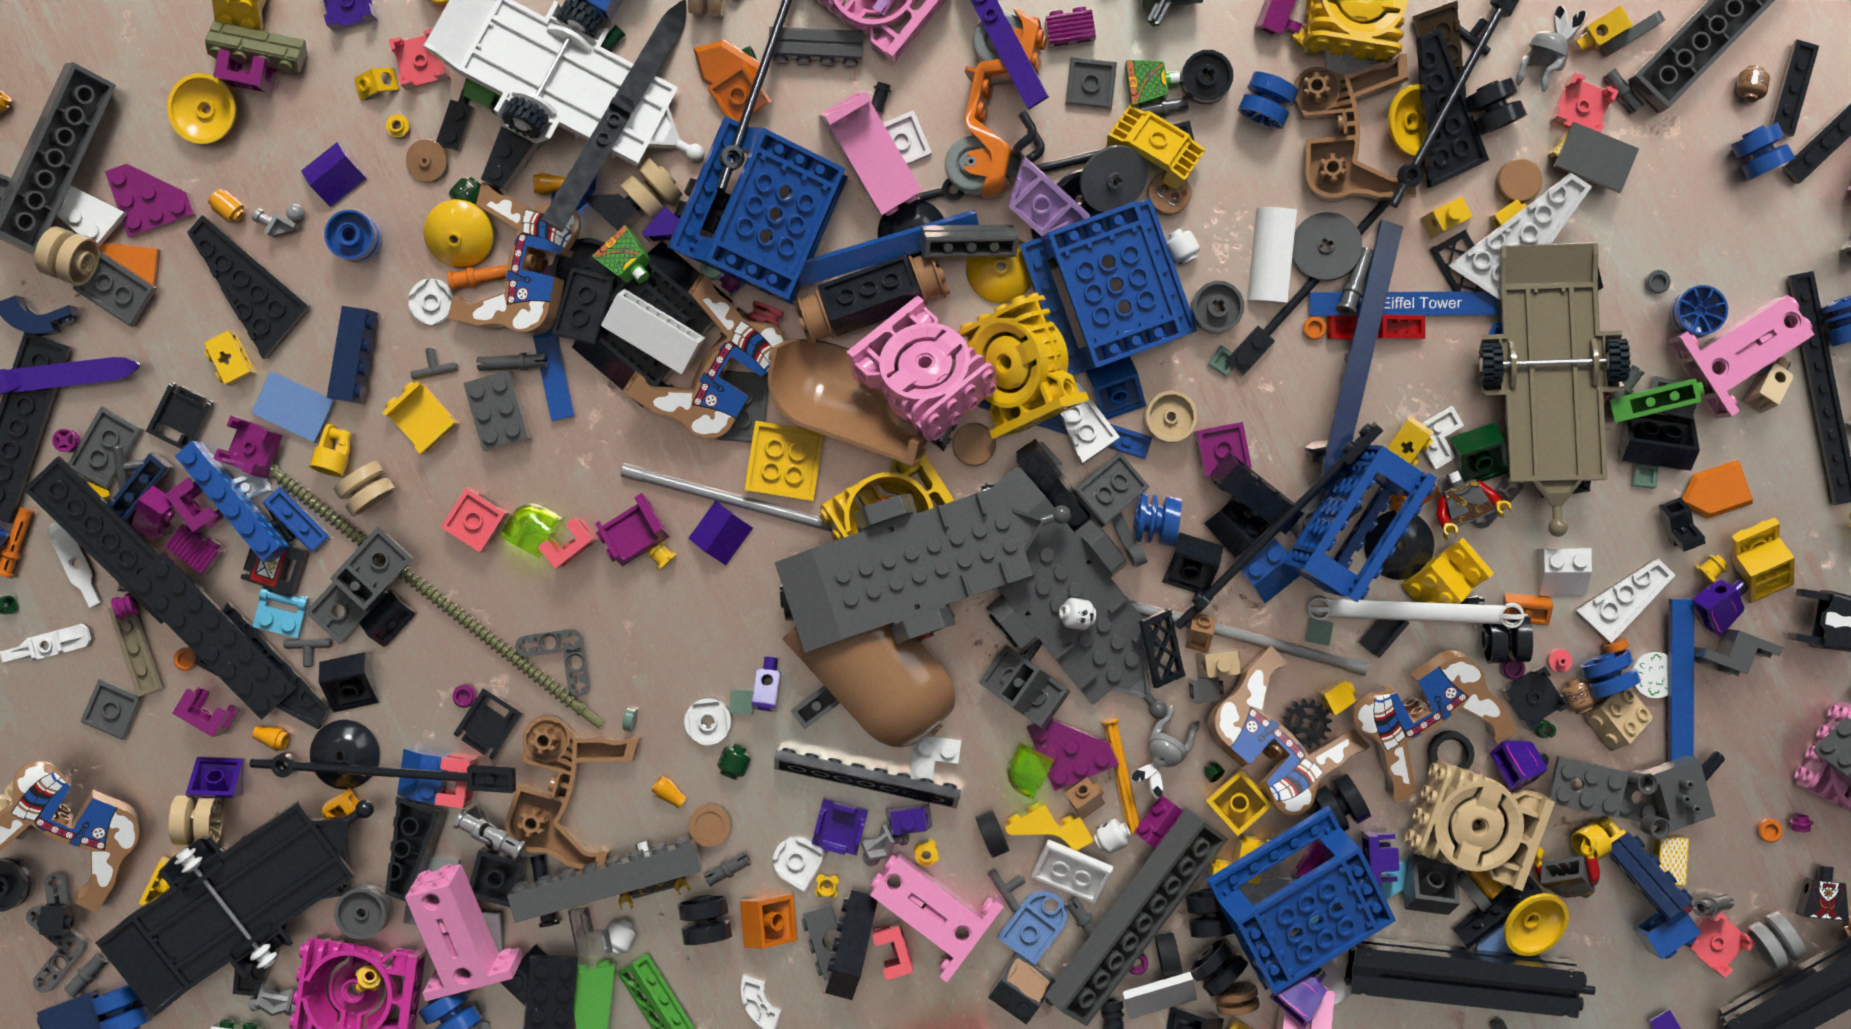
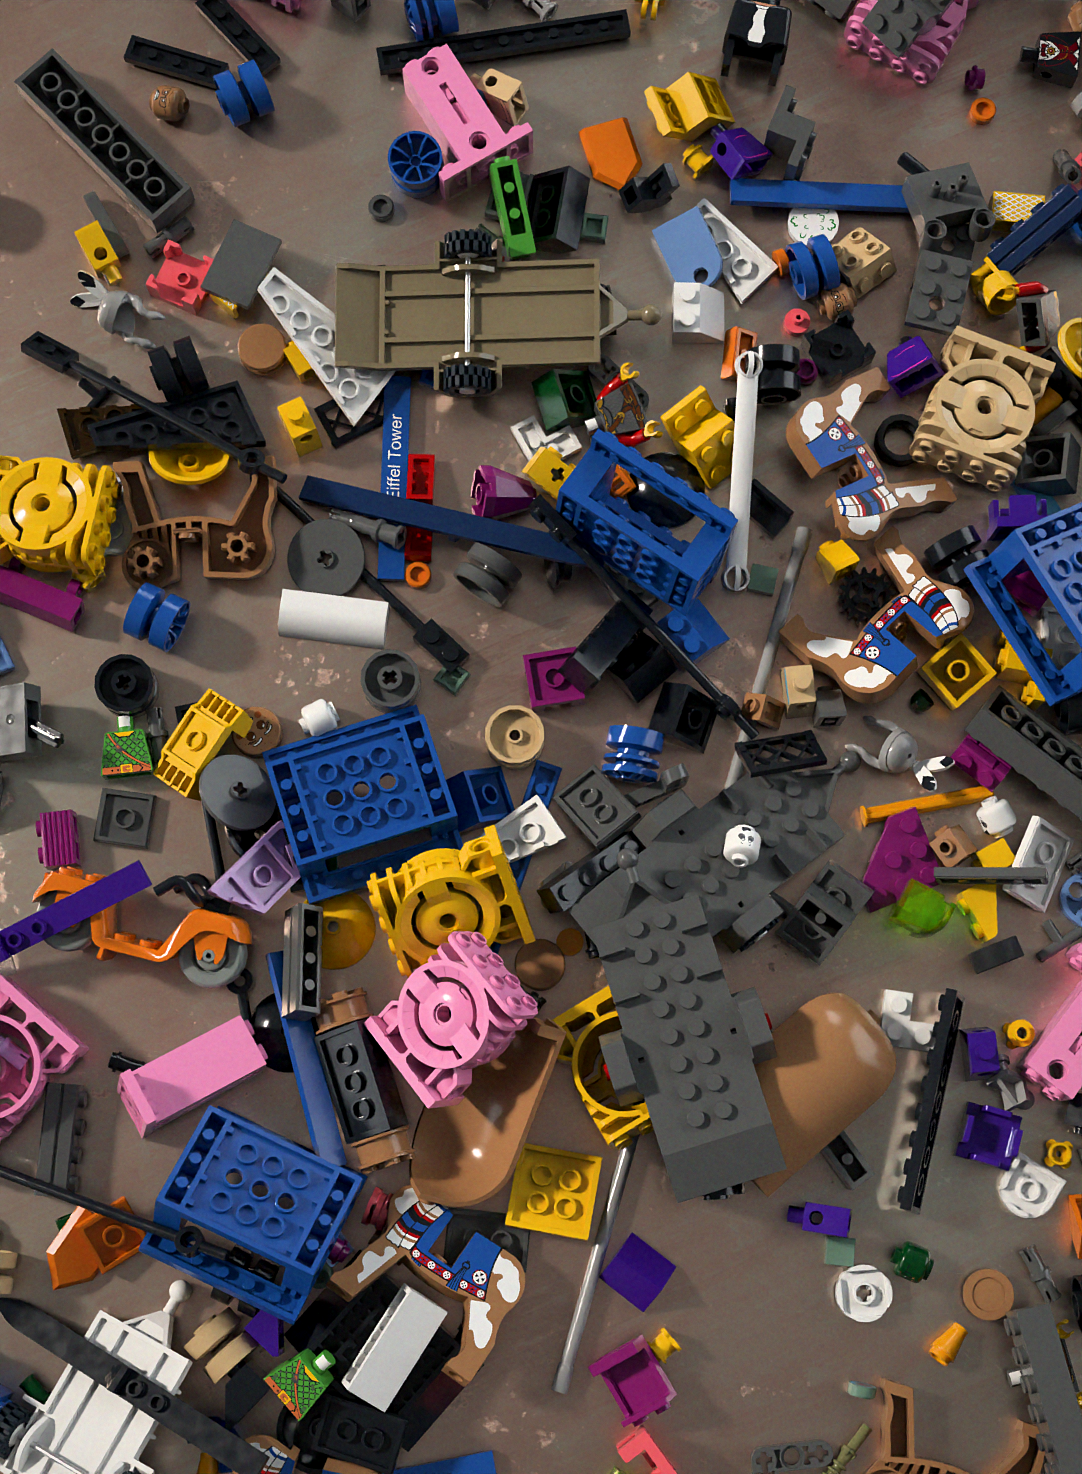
camera: 90 degrees left, 10 degrees down
white tile [883,110,932,165] -> none
dark green pin [1534,720,1556,738] -> none
none -> dark grey wheel [453,543,522,607]
none -> magenta cone [471,465,537,520]
none -> light orange tile [556,928,584,956]
none -> medium blue tile [652,206,723,287]
none -> dark grey tile [934,867,1048,885]

